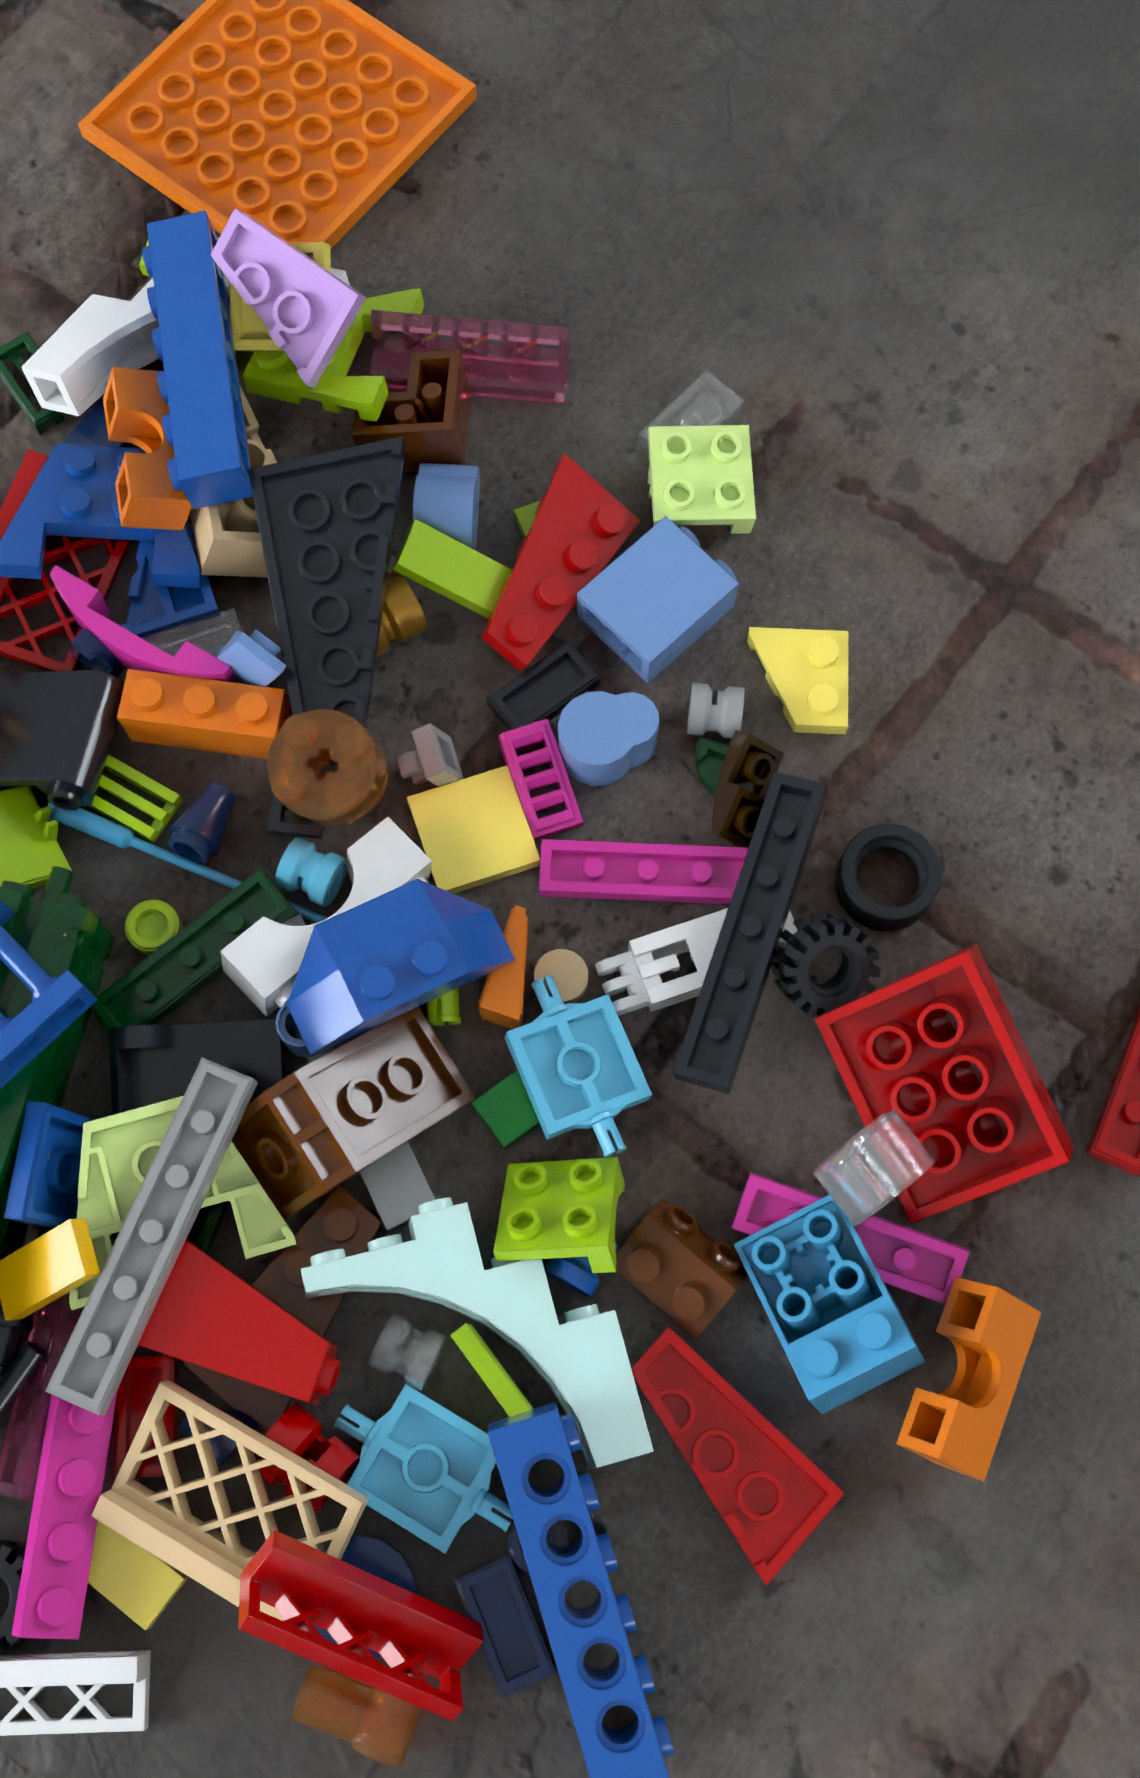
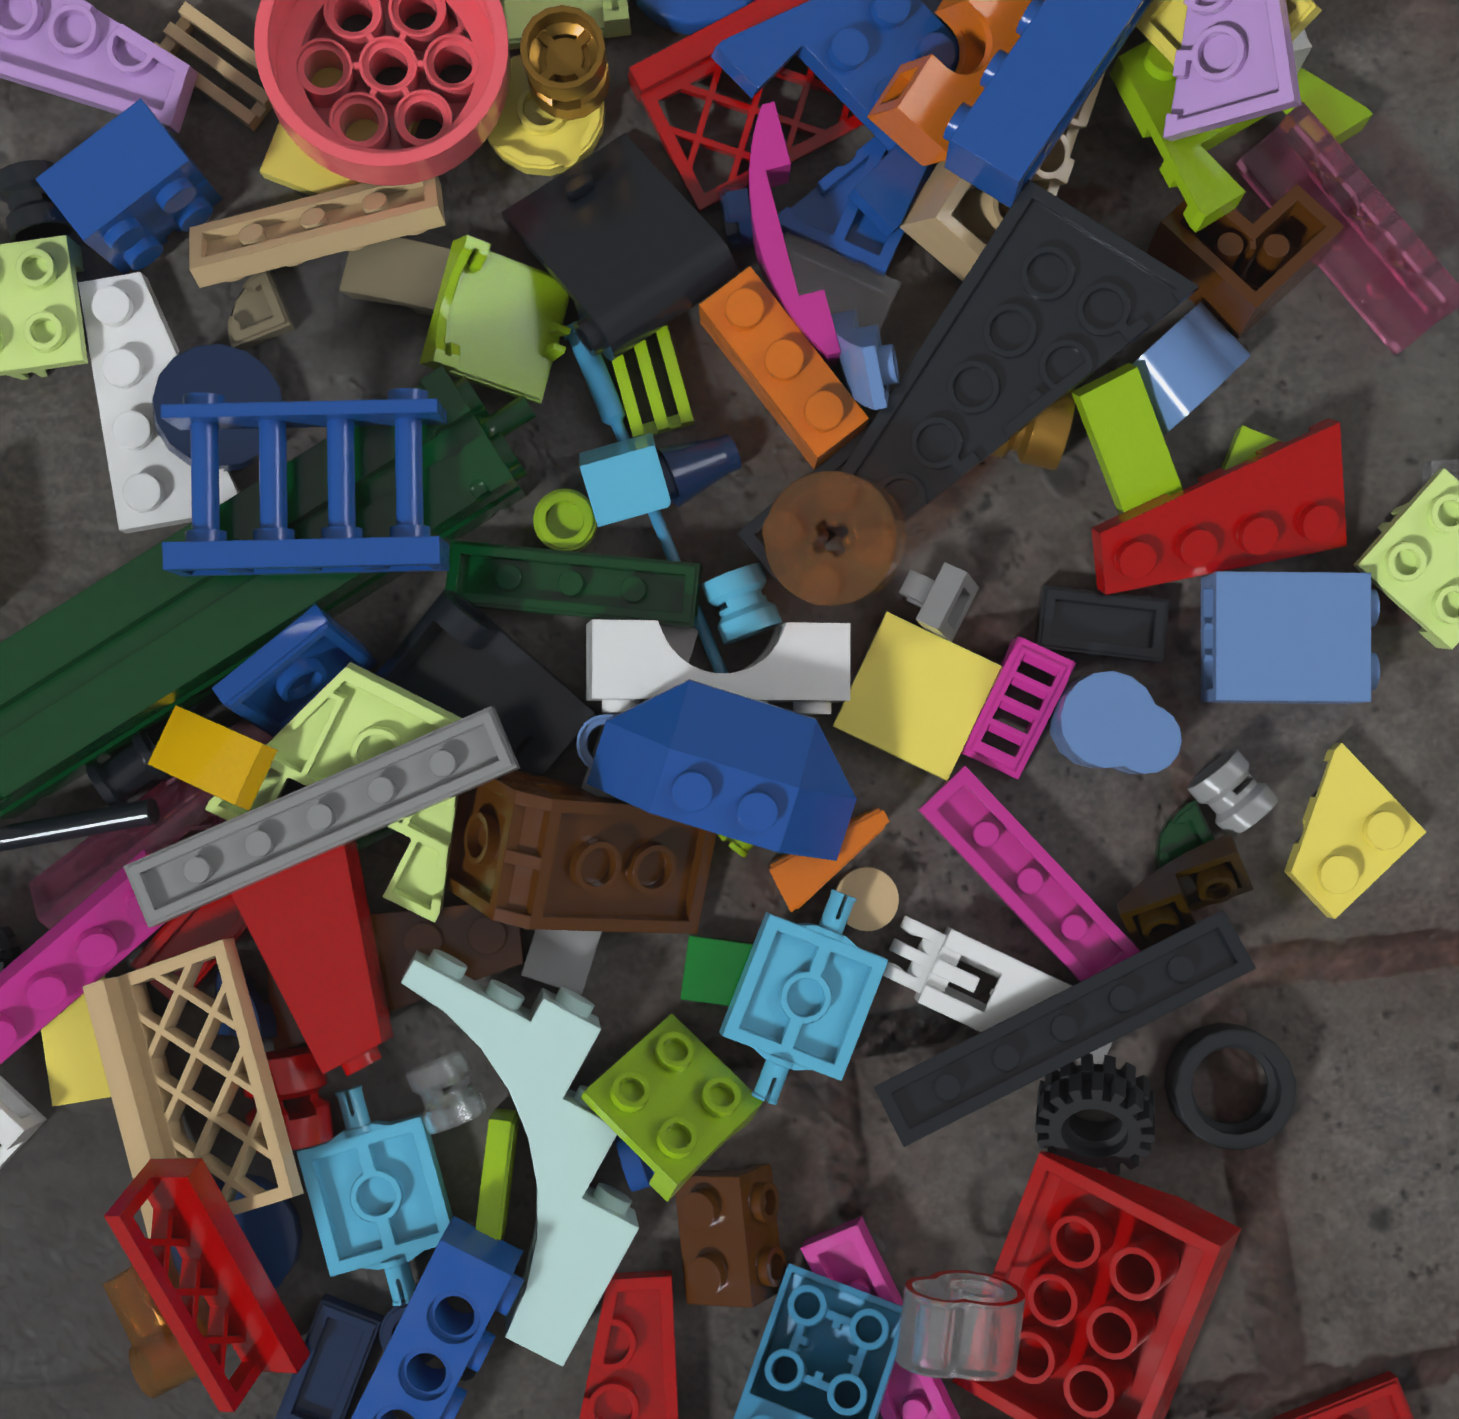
camera: 40 degrees right, 15 degrees up
none -> medium azure panel [579,433,671,527]

